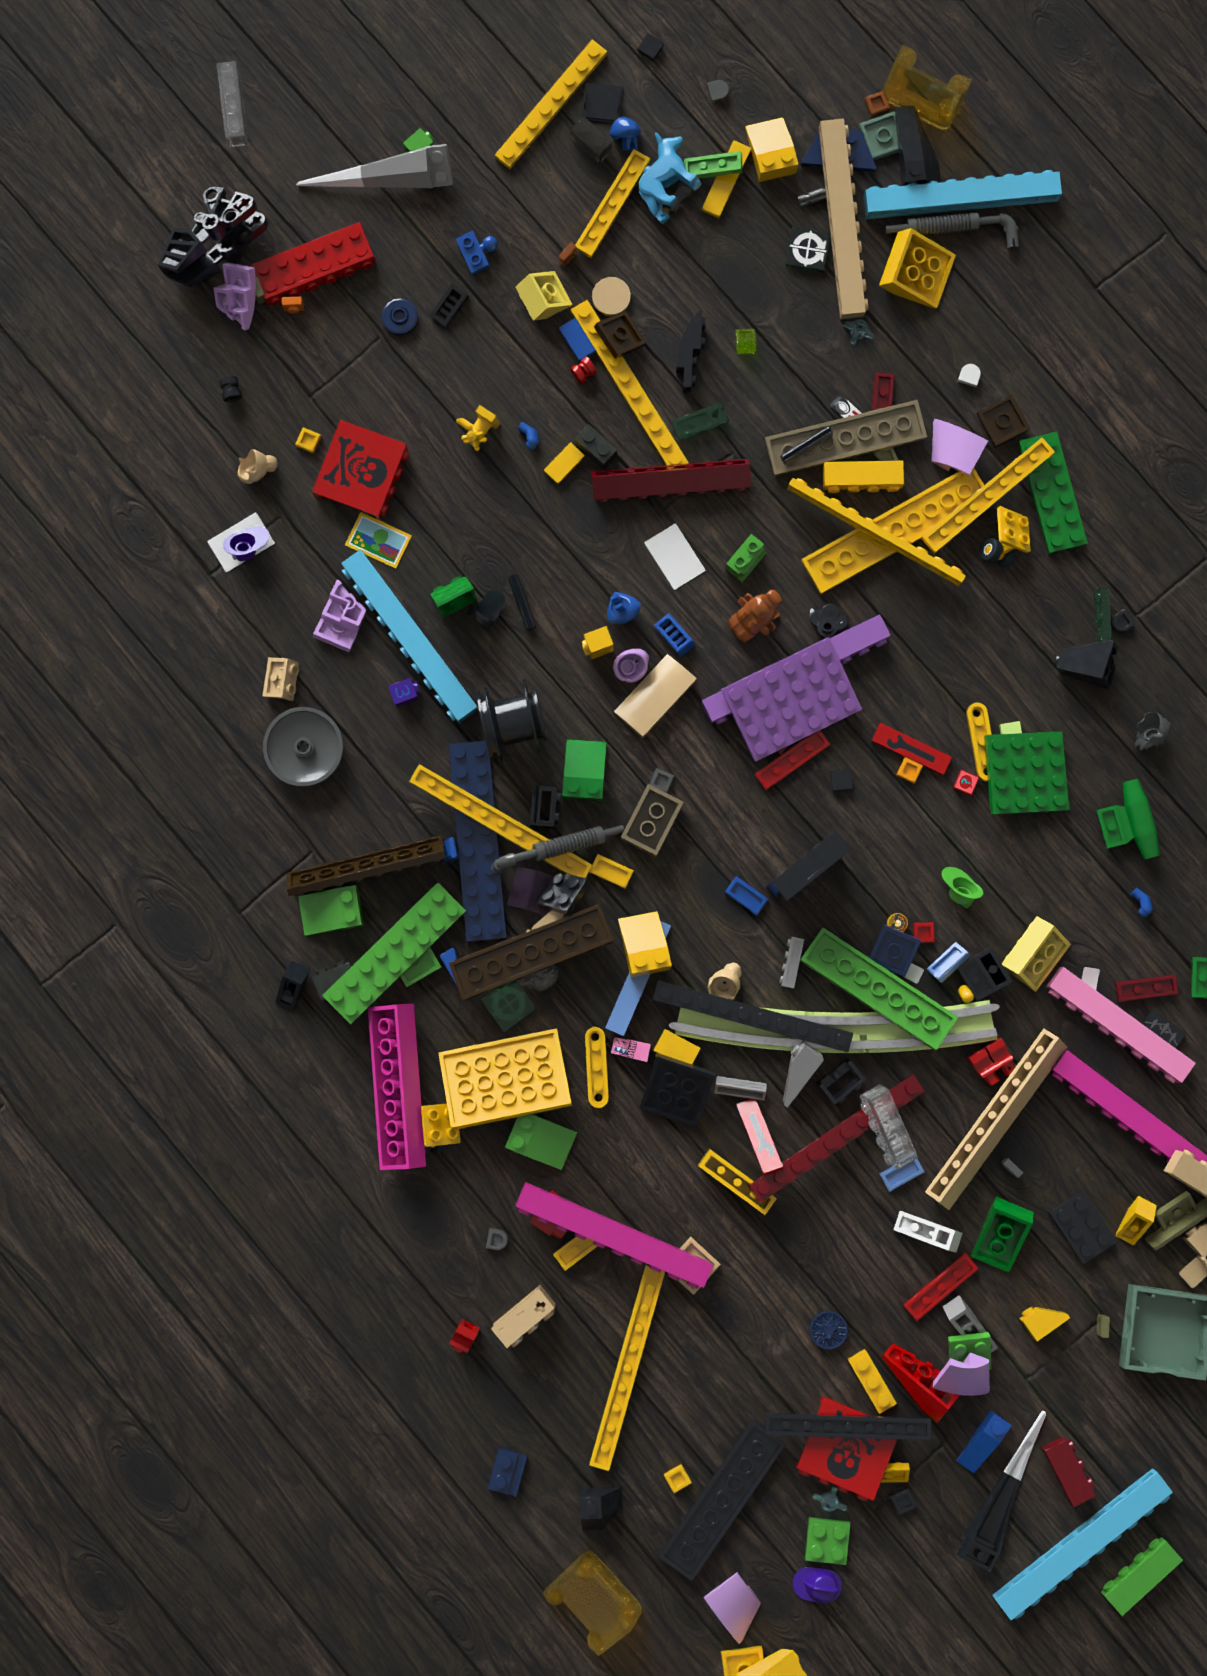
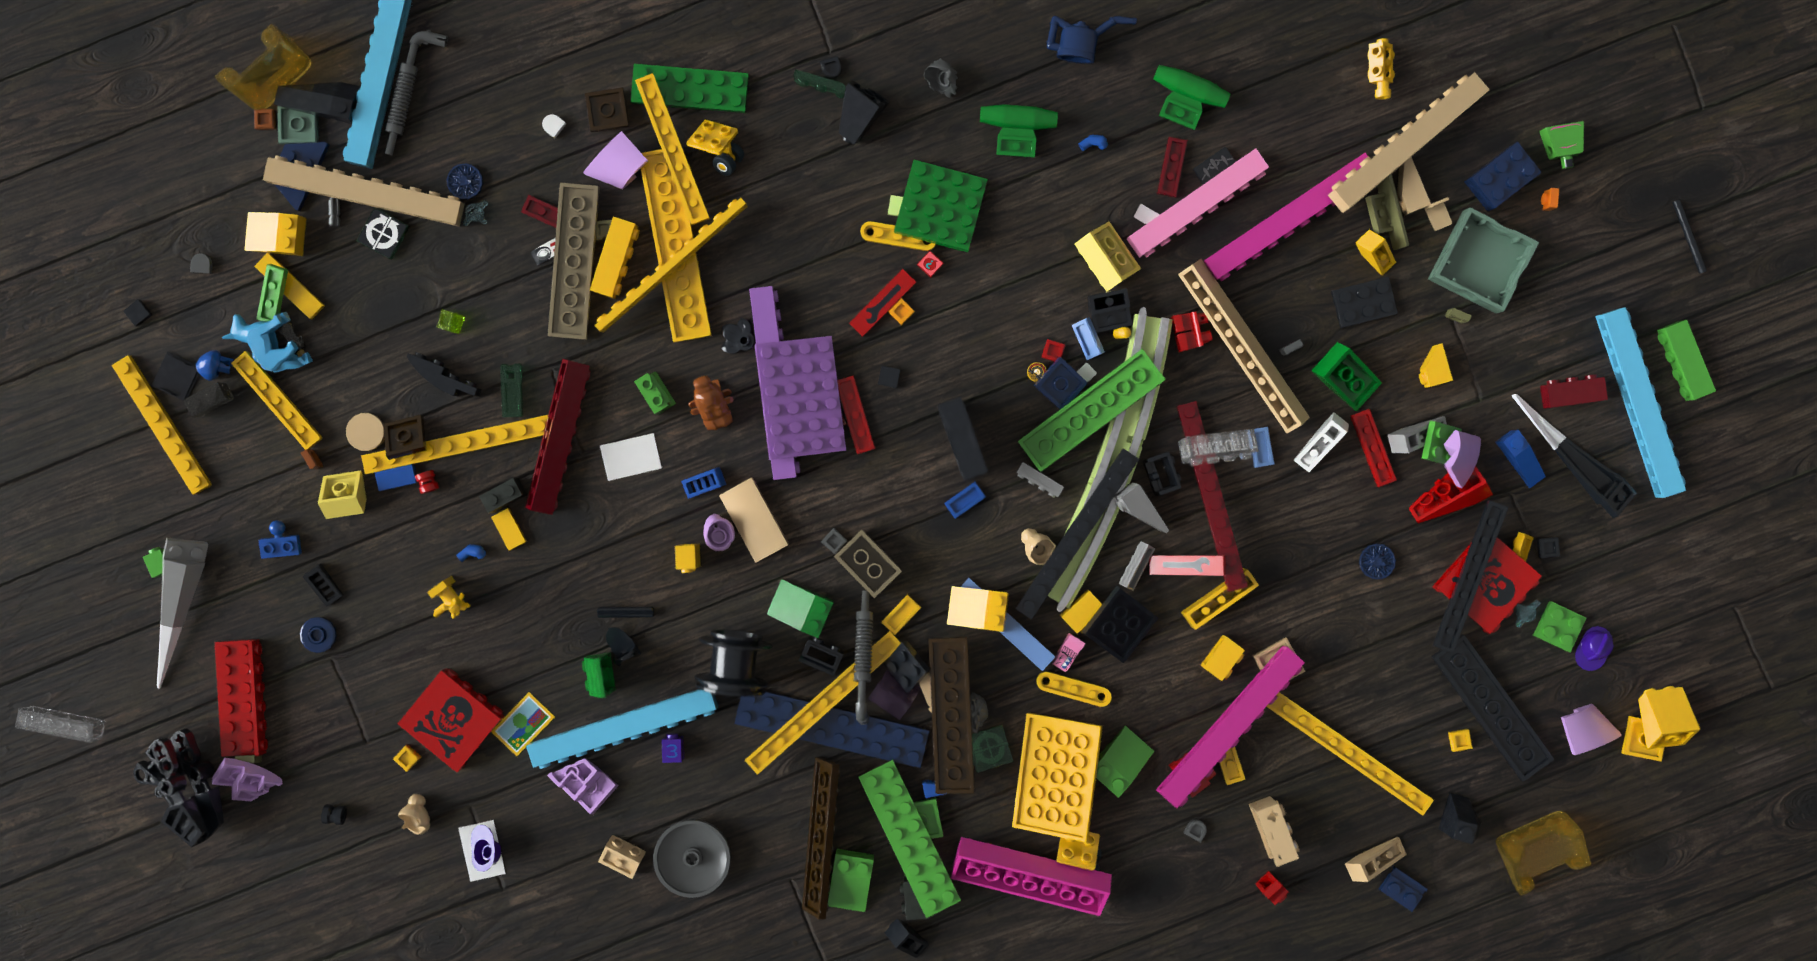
camera: 70 degrees left, 5 degrees up
orange plate [282,297,304,314] -> none
blue slope [443,837,459,863] -> none
blue piece [607,592,641,625] -> none
black axle [780,426,833,465] -> none
yellow plate [848,1349,897,1414] -> none
yellow slope [879,228,956,309] -> none
bright green piece [942,867,983,908] -> none
none -> dark blue wheel [447,163,483,200]
none -> yellow brick [1200,635,1245,681]
none -> tan slope [1345,837,1407,882]

